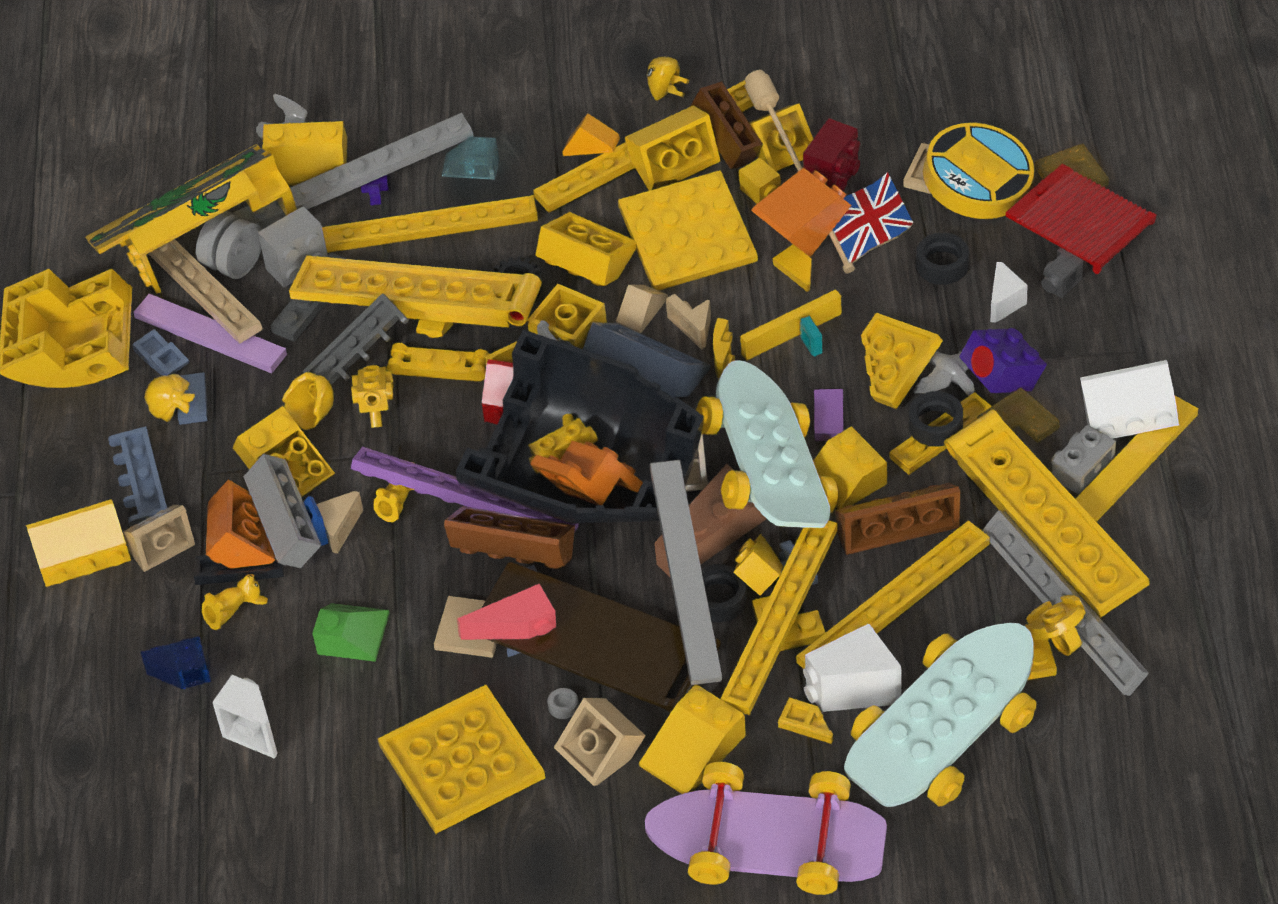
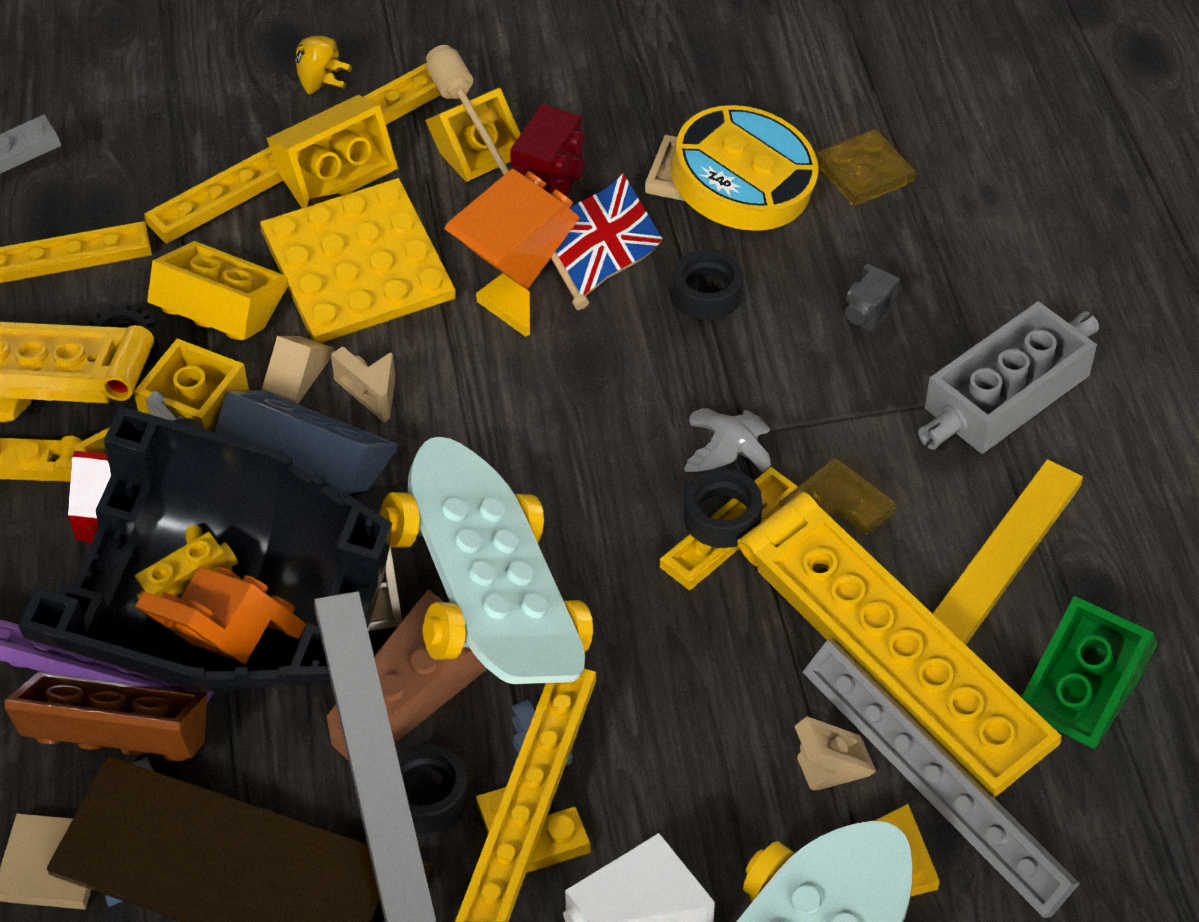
camera: 10 degrees left, 0 degrees up
clear light blue slope [442,137,499,180] -> none
coral slope [457,584,556,640] -> none
light orange slope [562,113,620,156] -> none
reddish brown brick [690,81,763,170] -> none
yellow slope [713,318,735,380] -> none
yellow slope [734,534,783,596] -> none
yellow brick [739,158,781,204] -> none
yellow tile [740,290,842,361] -> none
yellow plate [796,520,990,669] -> none
teal tile [800,316,822,357] -> none
yellow slope [813,426,887,509] -> none
medium lavender tile [814,389,843,441] -> none
dark orange slope [835,483,960,555] -> none
yellow plate [861,313,943,409] -> none
dark purple brick [959,328,1047,393] -> none
white slope [990,262,1028,323] -> none
red door [1005,163,1156,274] -> none
yellow tile [1025,595,1086,656] -> none
light grey brick [1051,425,1116,495] -> none
white slope [1080,360,1179,439] -> none
none -> tan slope [794,716,876,790]
none -> light grey brick [918,301,1099,454]
none -> green slope [1021,596,1158,750]

